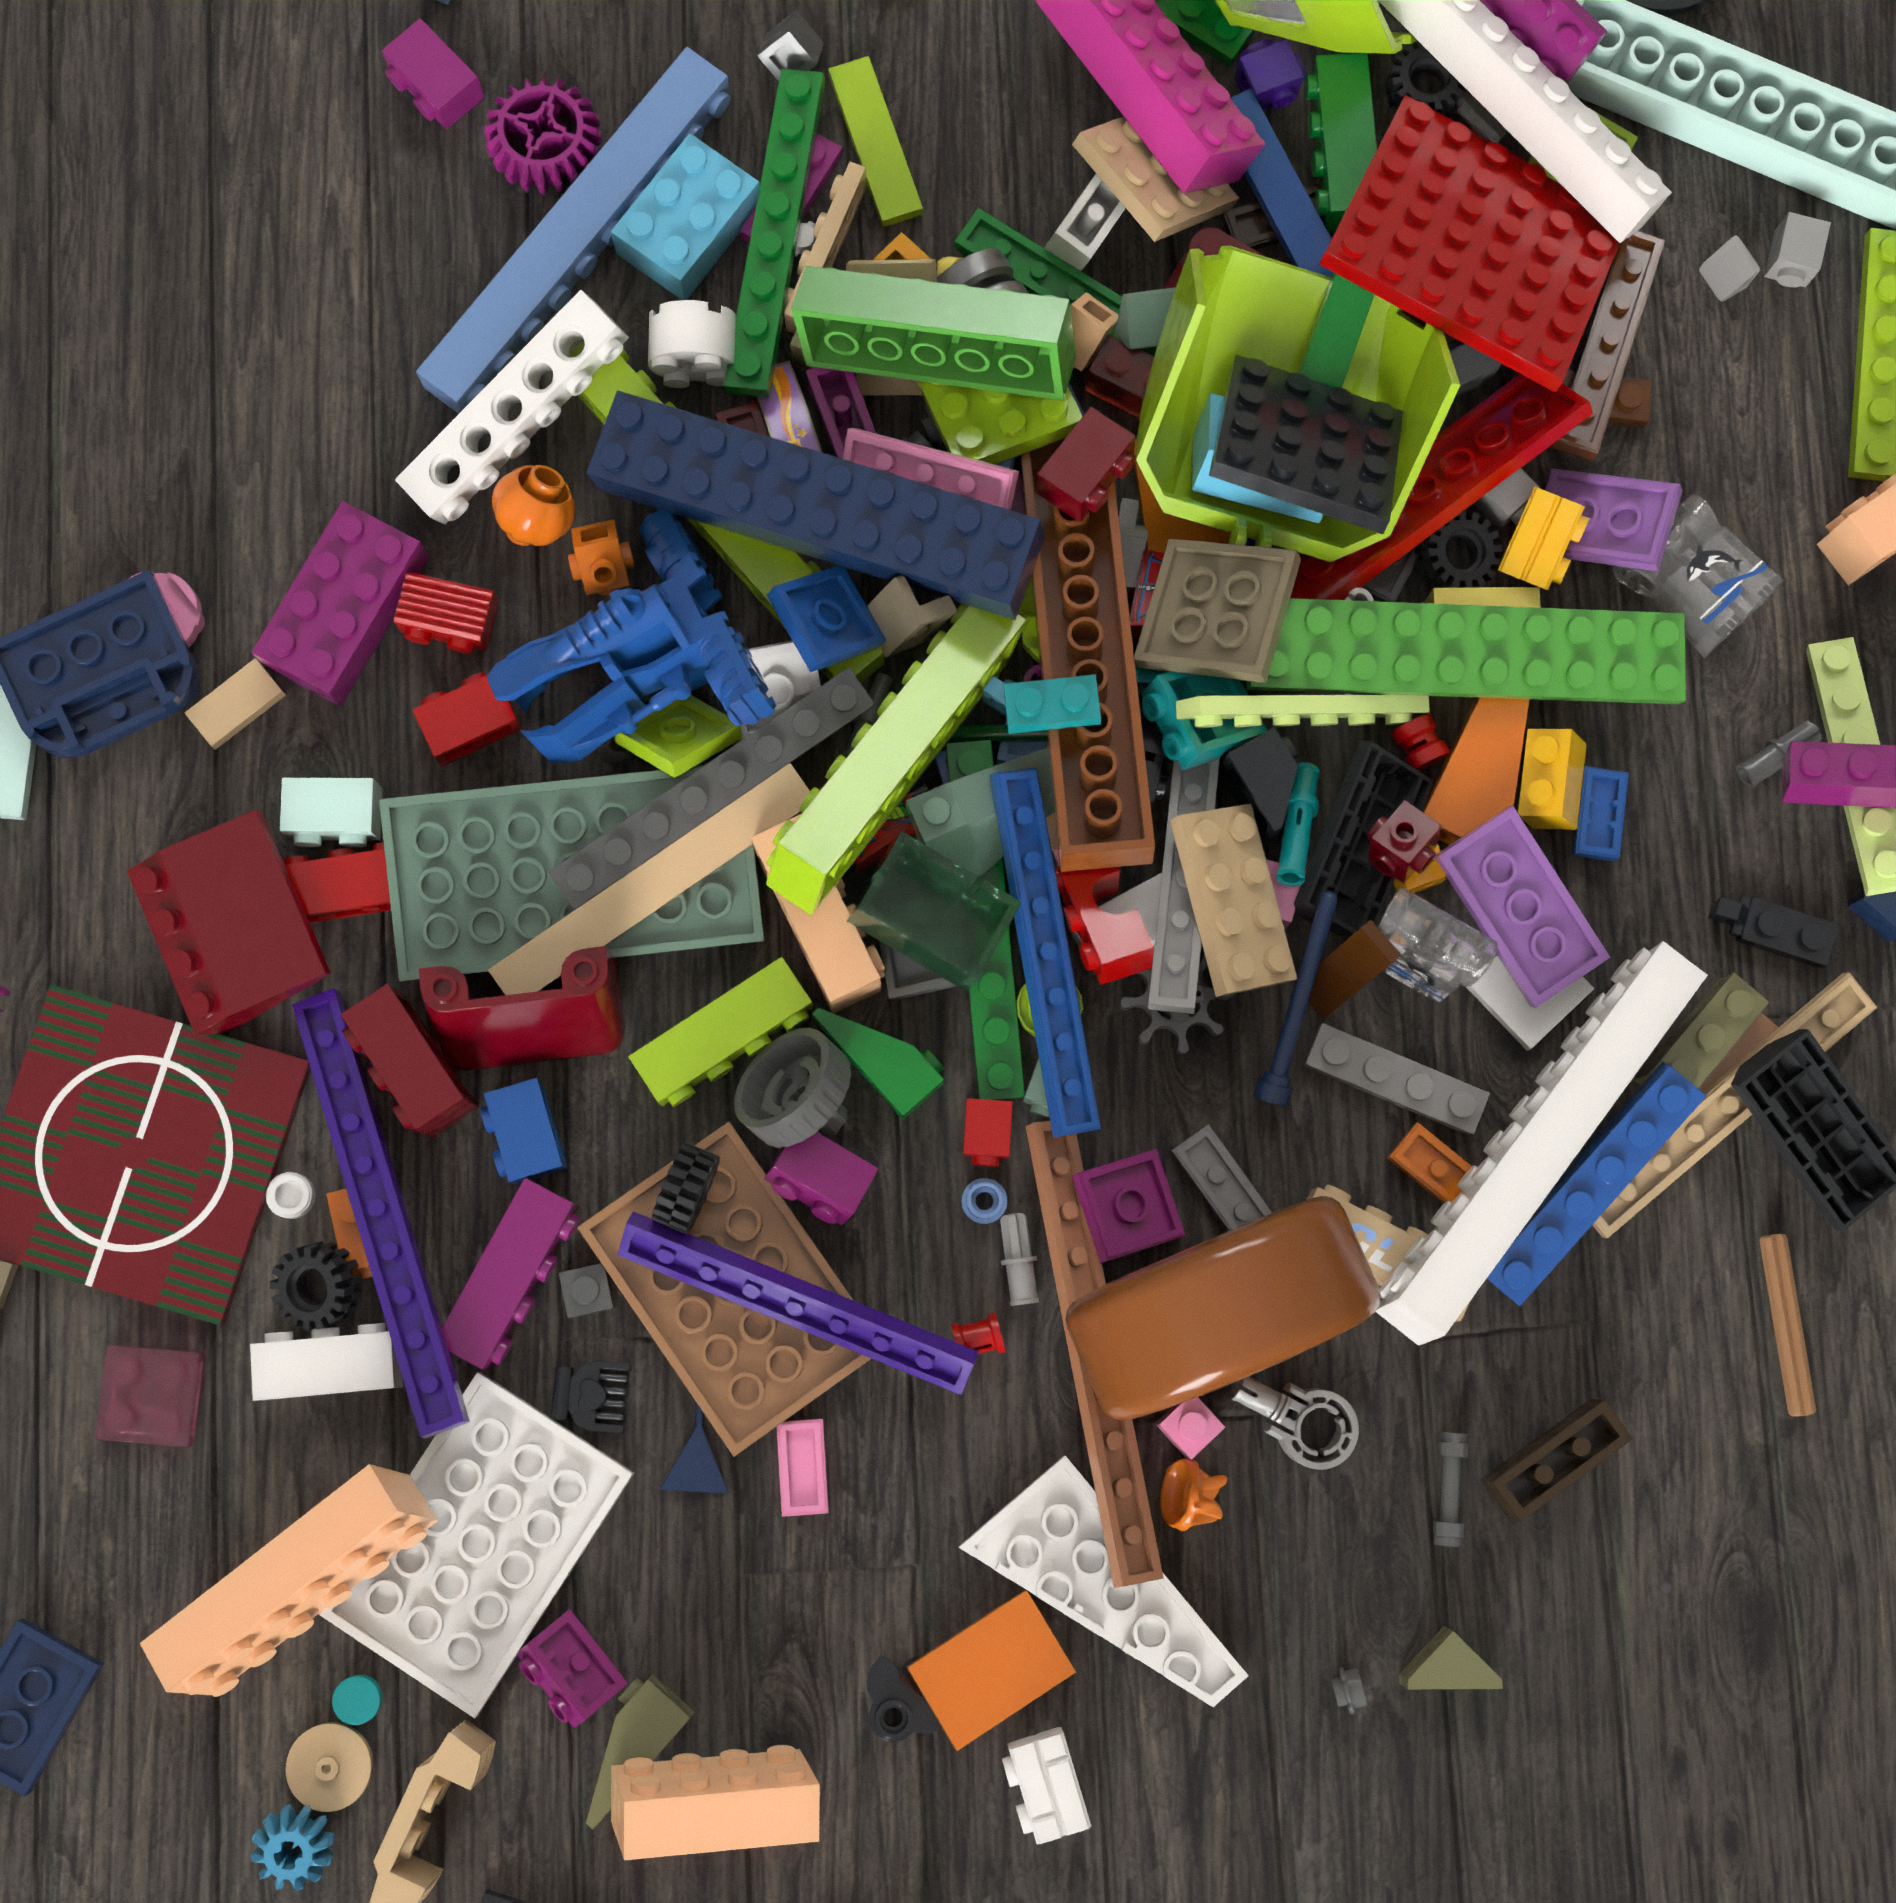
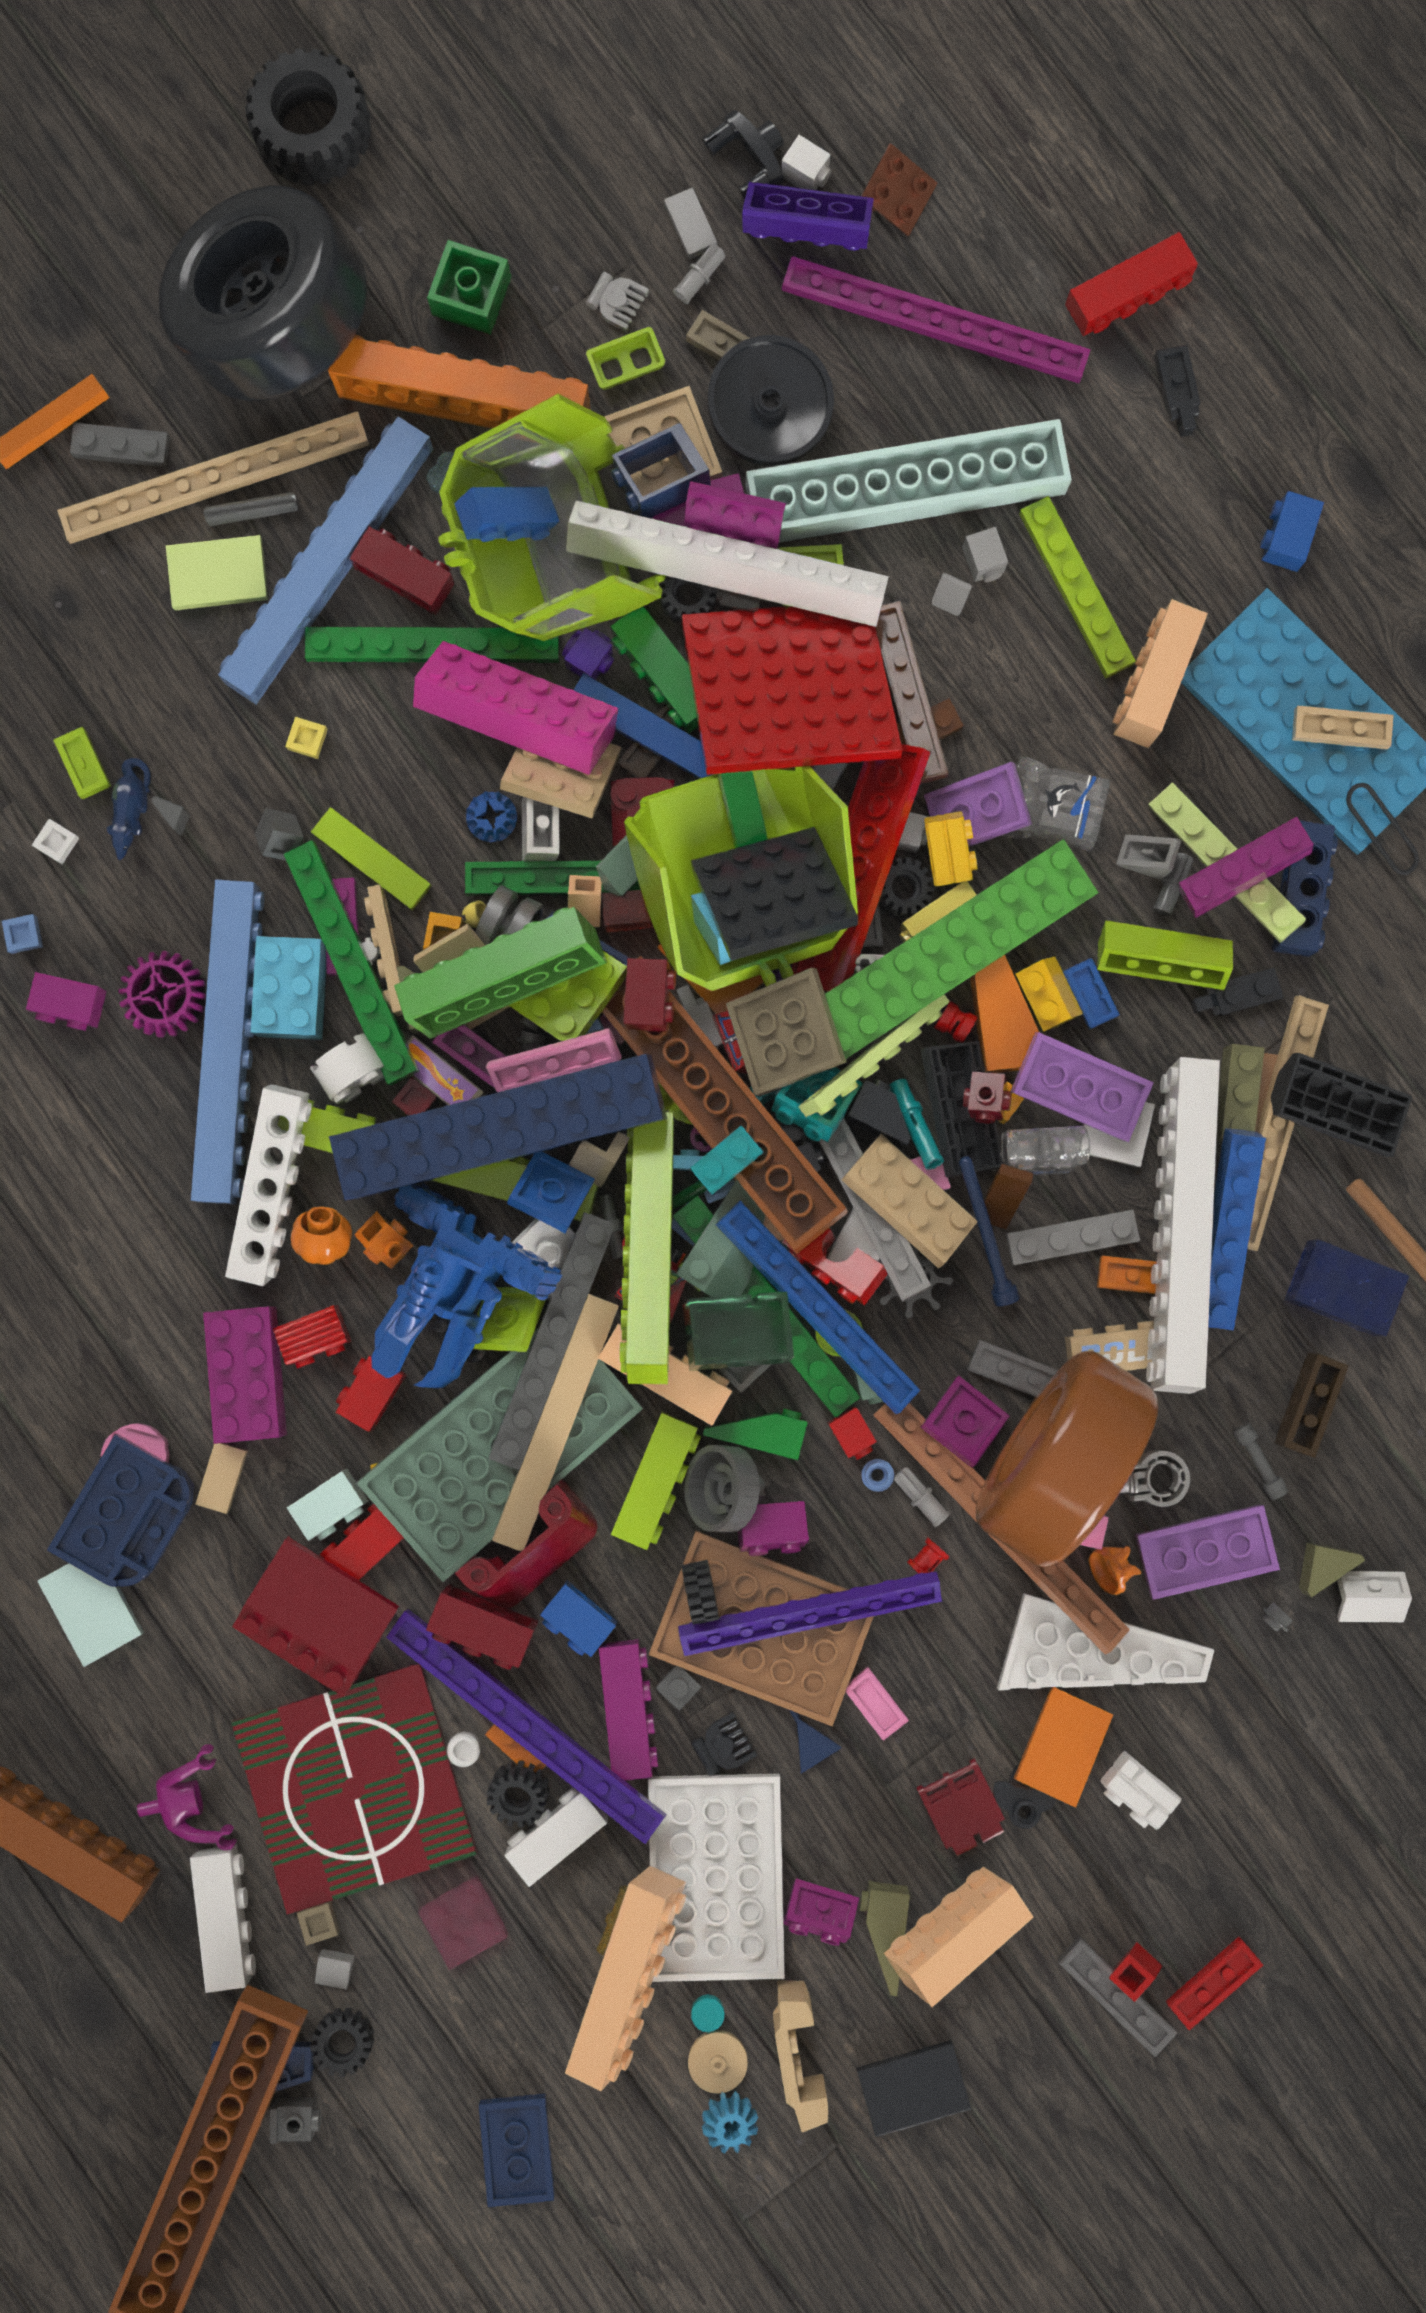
camera: 30 degrees left, 5 degrees up
none -> blue gear [466,791,517,842]
none -> dark red plate [916,1758,1005,1856]
none -> lime brick [1097,920,1233,990]
none -> light grey slope [1116,834,1181,880]
none -> medium lavender plate [1135,1504,1280,1600]
none -> clear blue brick [1284,1239,1409,1337]
none -> white panel [1337,1571,1412,1622]

